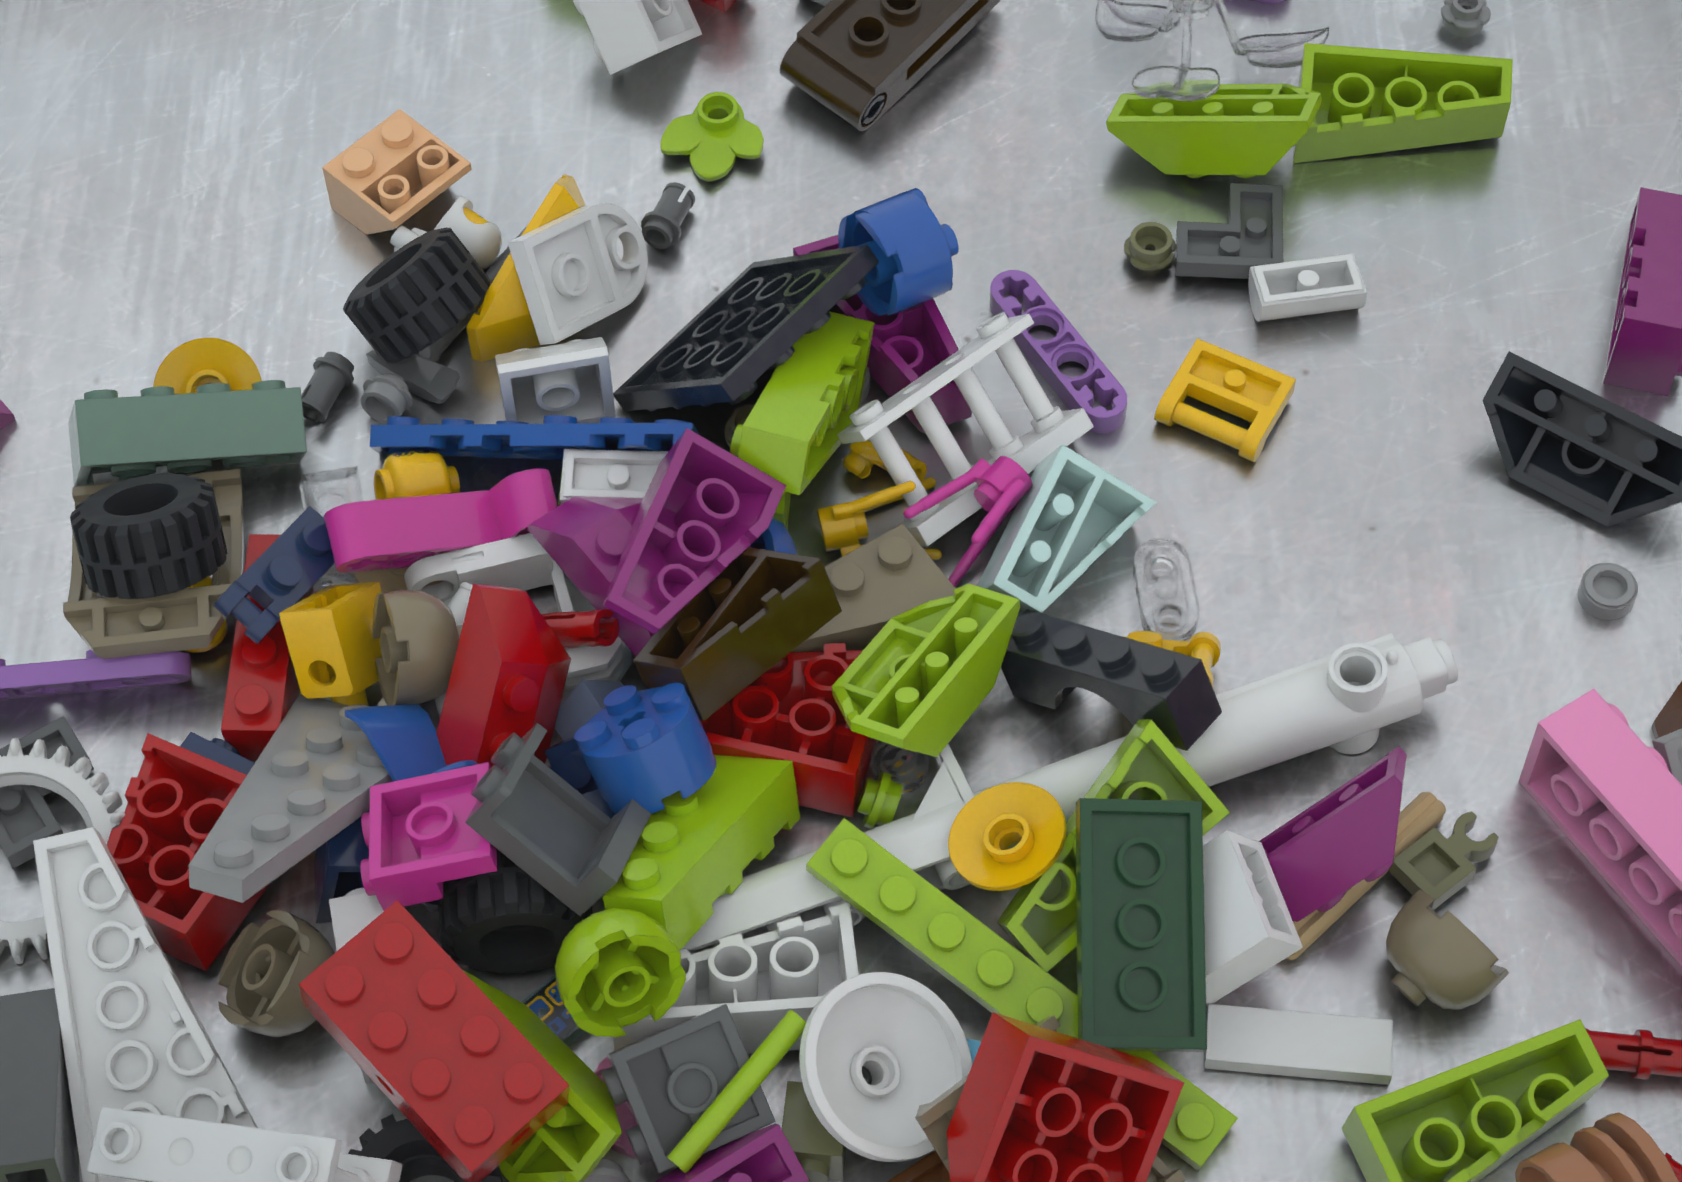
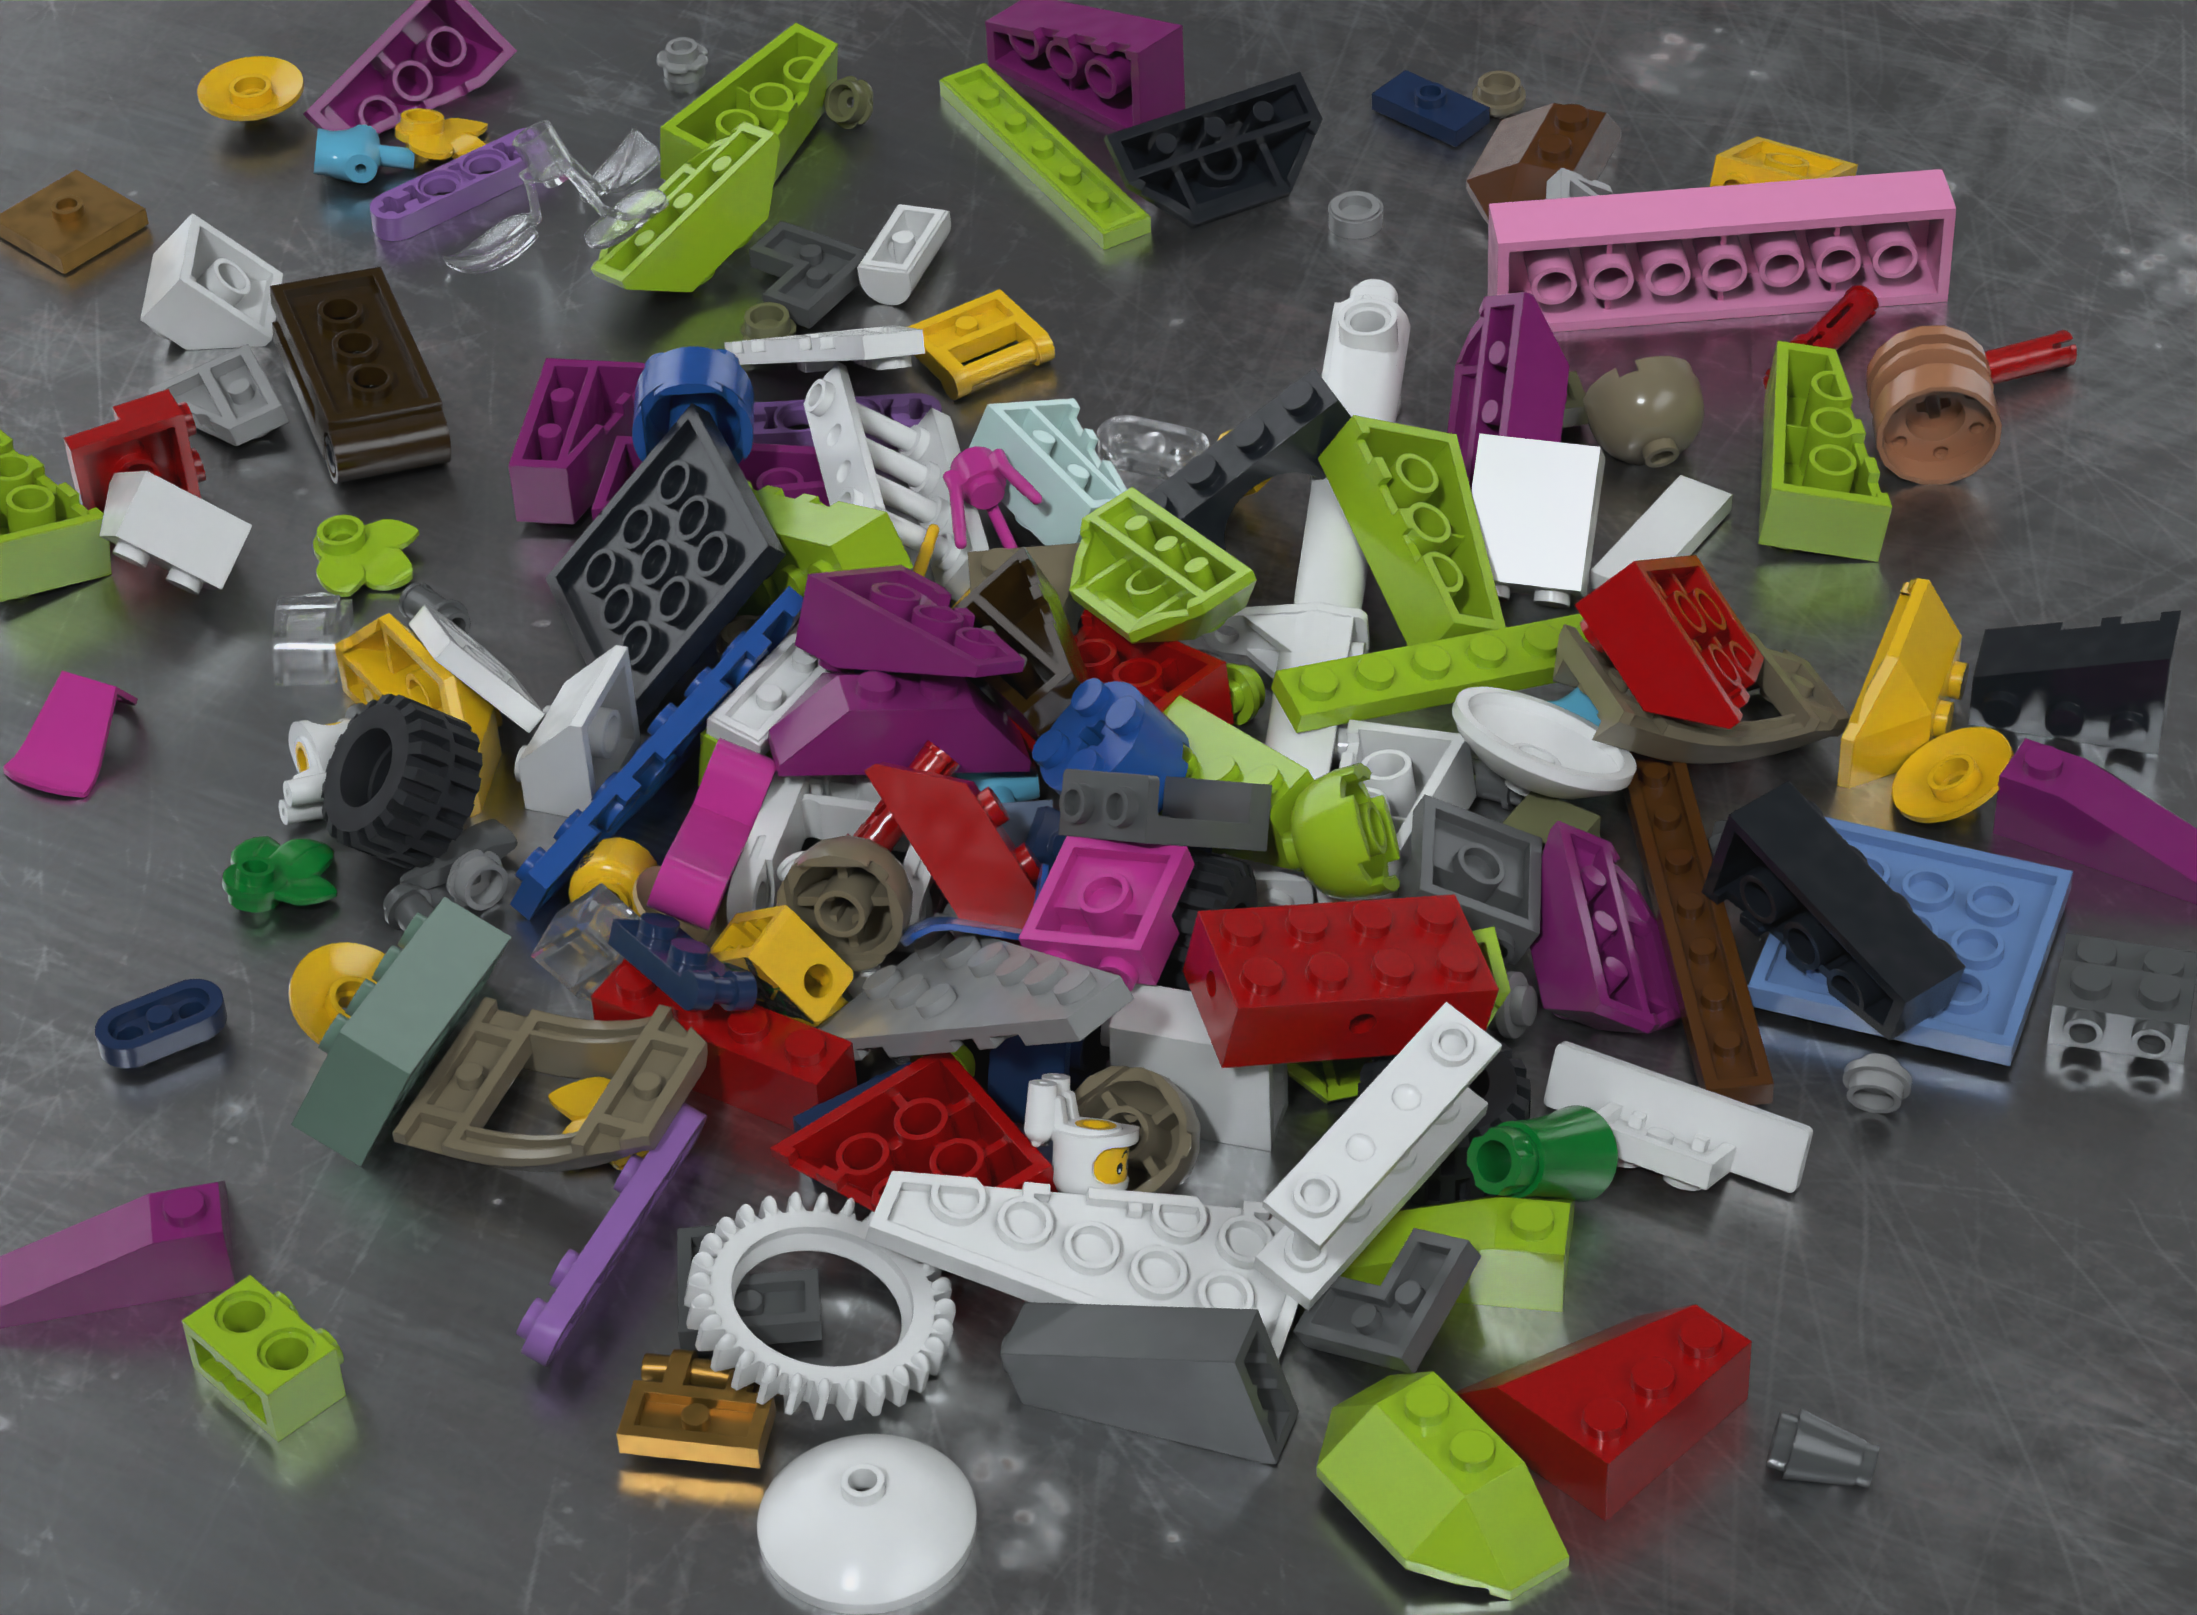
camera: 60 degrees left, 15 degrees down
black tyre [70,474,228,599] -> none
light nougat slope [322,109,472,235] -> none
lime bar [667,1009,806,1173] -> none
yellow dish [948,782,1067,891] -> none
dark green plate [1076,798,1207,1052] -> none
none -> dark pink piece [3,670,138,798]
none -> dark blue plate [95,979,227,1068]
none -> green plate [222,836,337,913]
none -> clear brick [273,592,354,686]
none -> magenta wedge [508,358,645,525]
none -> white wing [724,325,925,373]
none -> olive plate [824,76,873,129]
none -> lime tile [939,63,1151,250]
none -> white piece [1024,1073,1140,1195]

